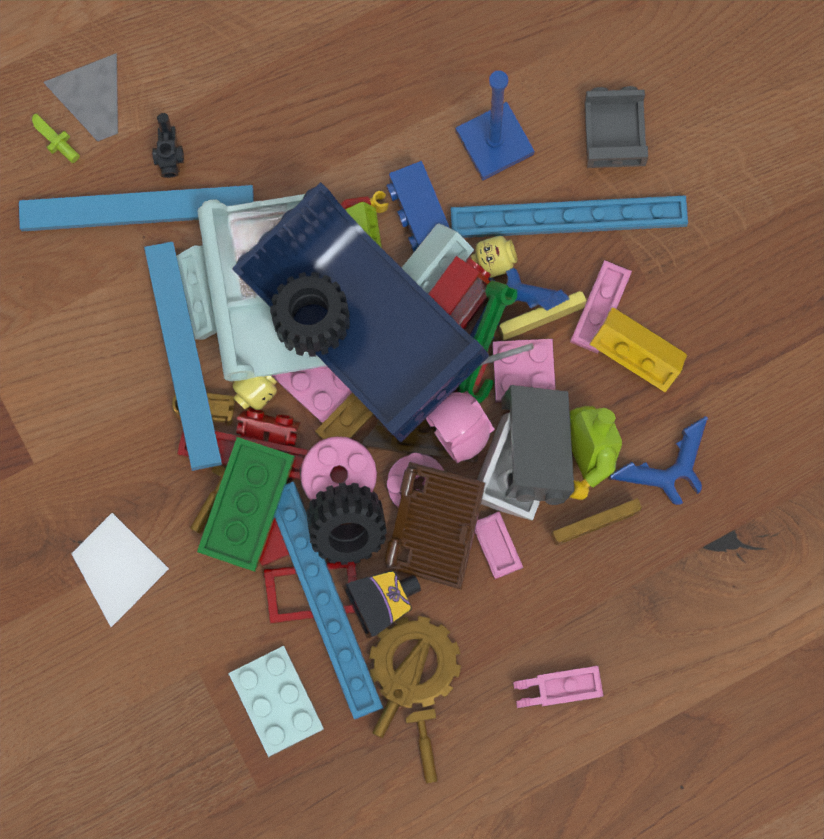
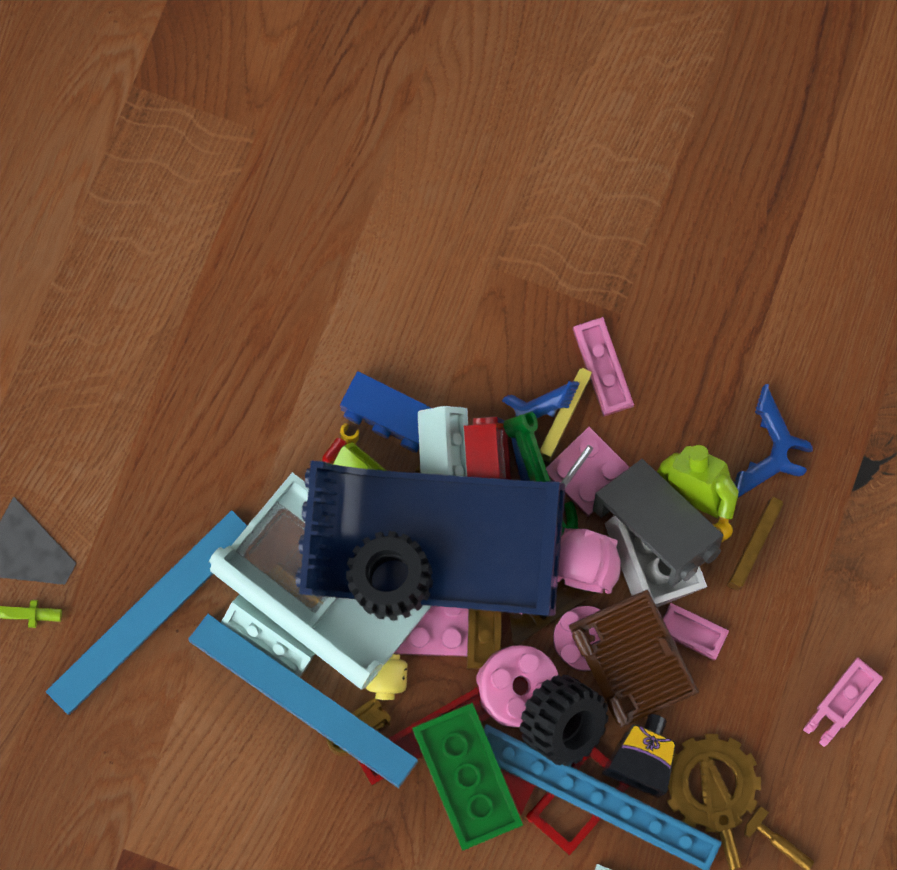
camera: 50 degrees left, 0 degrees up
black piece [152,113,184,178] -> none
pearl gold piece [190,465,226,534] -> none
red hinge [236,408,301,446] -> none
dark azure tile [451,196,688,238] -> none
blue tile [455,71,535,181] -> none
light yellow head [471,236,517,278] -> none
dark grey panel [584,86,648,168] -> none
yellow panel [589,307,687,392] -> none

